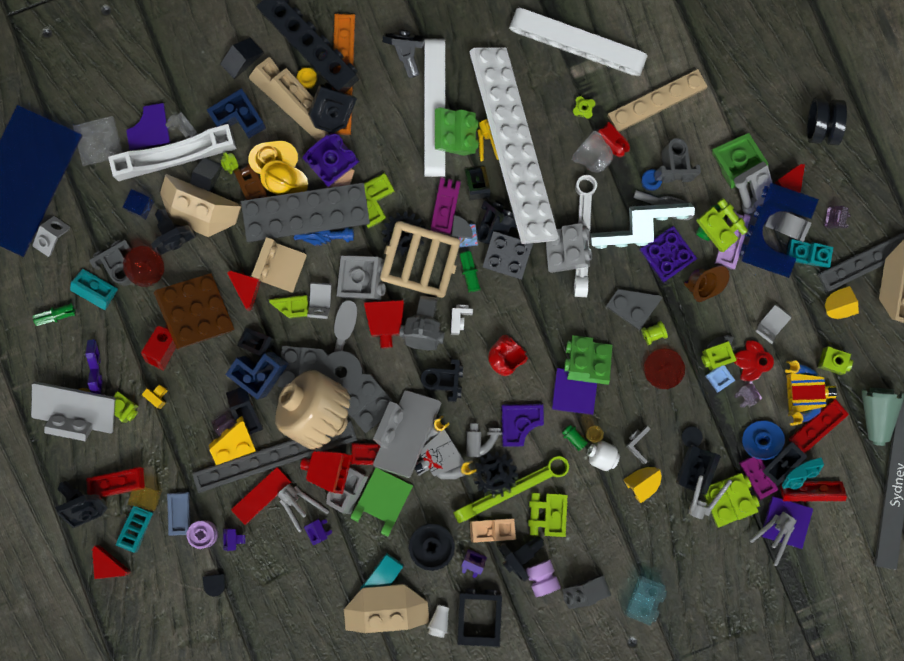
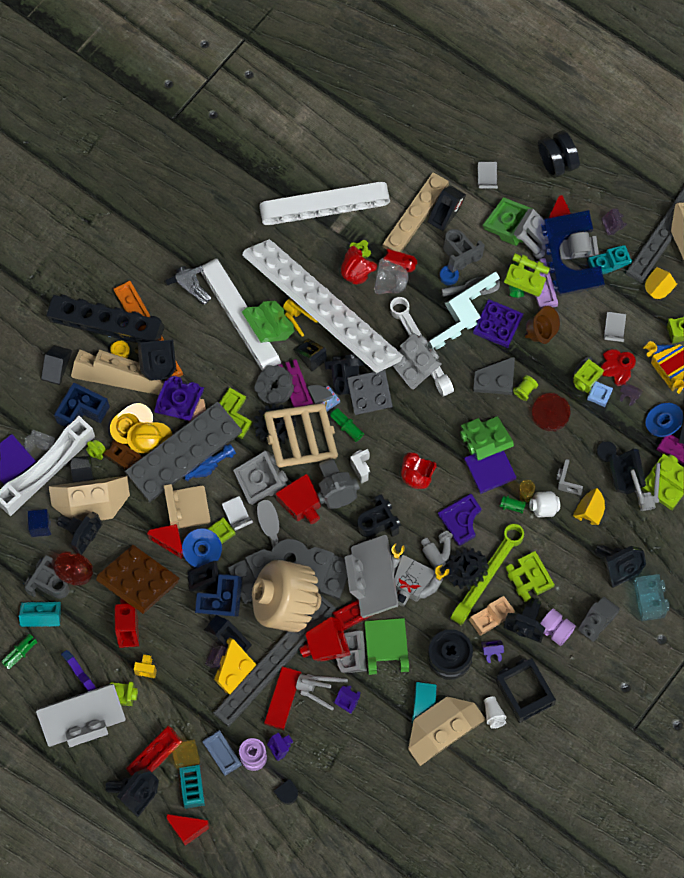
camera: 25 degrees left, 15 degrees down
none -> blue dish [182,529,222,568]
none -> dark grey plate [254,365,294,405]
none -> red hair [341,246,377,285]
none -> black slope [427,185,466,231]
none -> light grey bracket [478,162,498,188]
none -> black piece [595,545,646,588]

